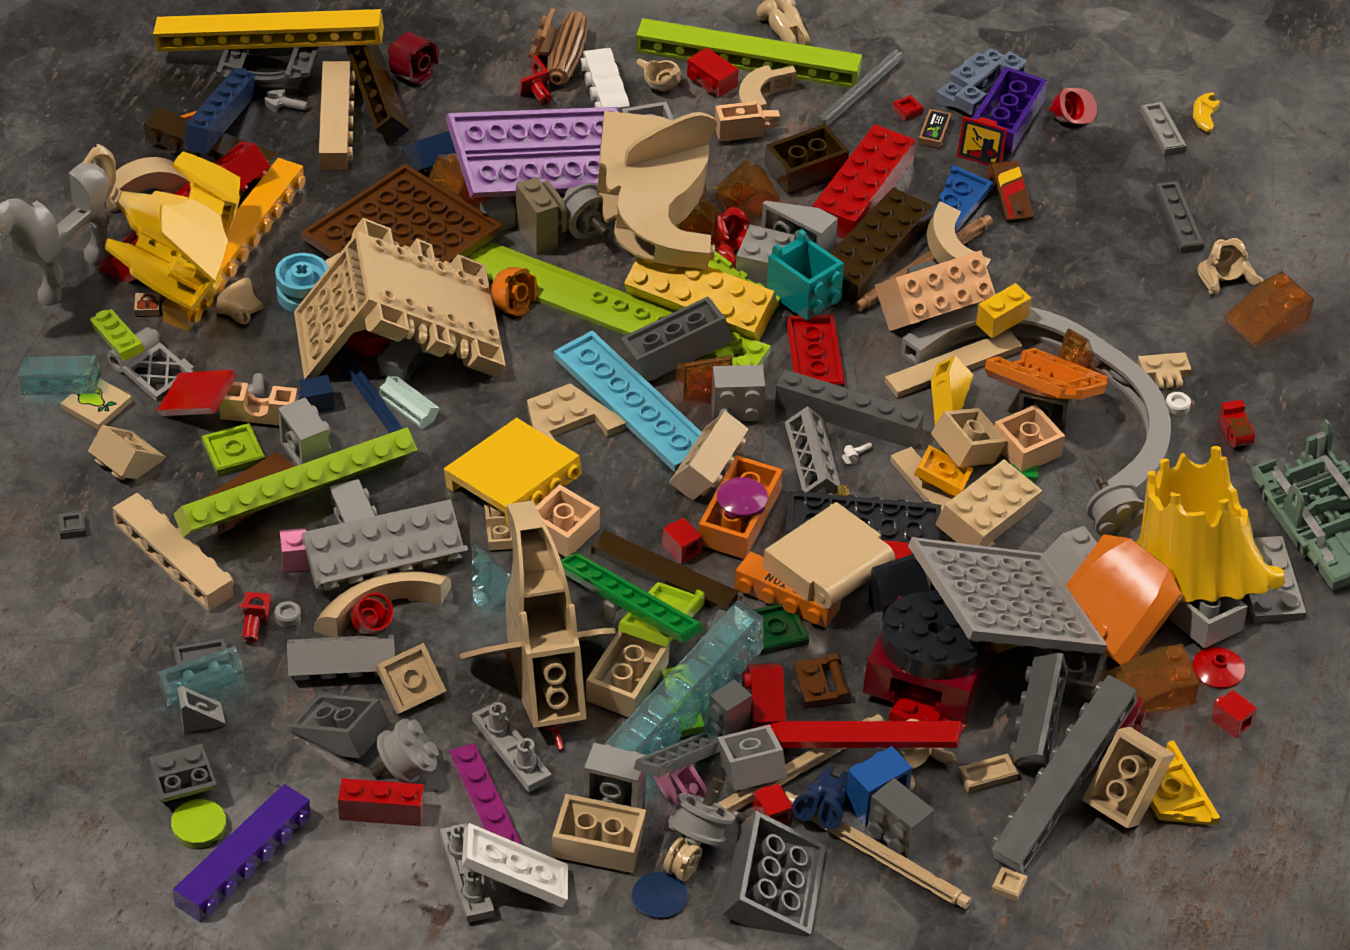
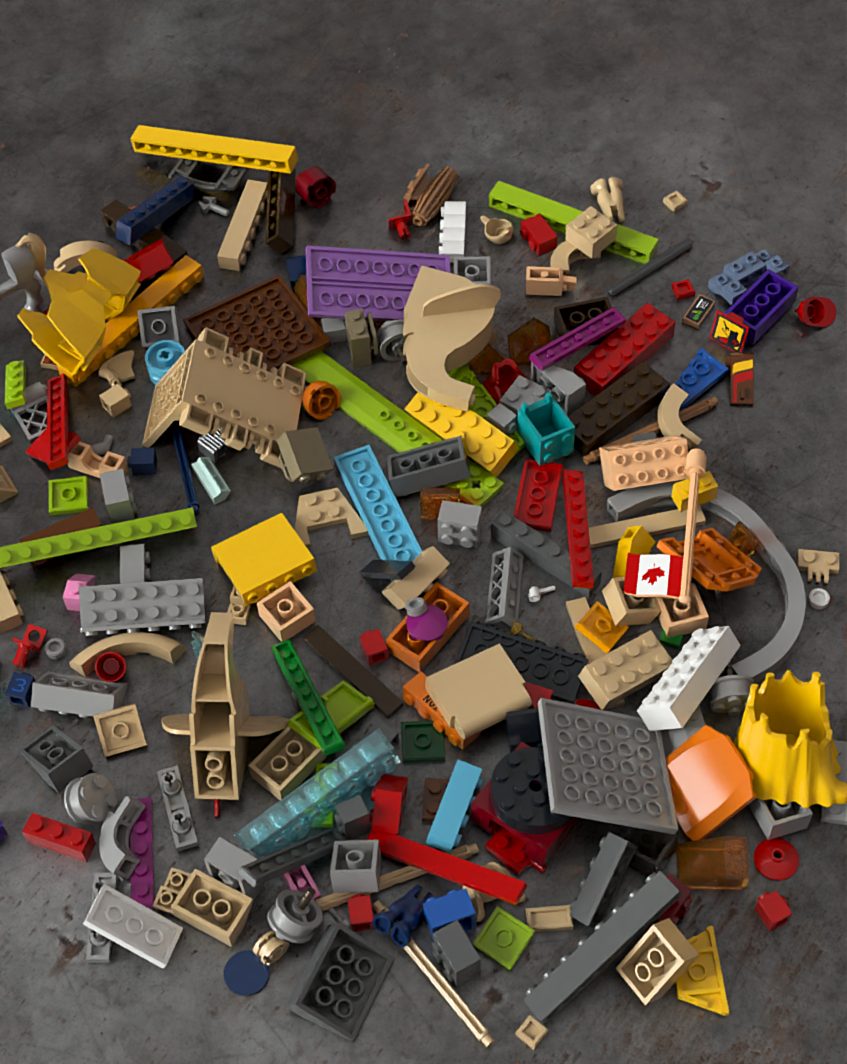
camera: 20 degrees right, 10 degrees up
none -> dark blue brick [5,672,35,708]
none -> red plate [47,374,69,470]
none -> tan brick [99,384,132,418]
none -> light grey arch [99,795,145,879]
none -> light grey brick [137,306,182,348]
none -> tan slope [152,867,191,914]
none -> dark tan brick [277,427,333,483]
none -> black tile [359,560,415,580]
none -> light grey tile [405,597,427,617]
none -> medium azure brick [425,760,483,853]
none -> lime tile [472,906,536,971]
none -> light grey brick [487,403,517,435]
none -> magenta plate [529,307,626,371]
none -> red plate [562,469,594,589]
none -> tan brick [565,206,618,259]
none -> flag [623,449,707,604]
none -> white brick [637,626,741,731]
none -> tan tile [663,191,688,212]

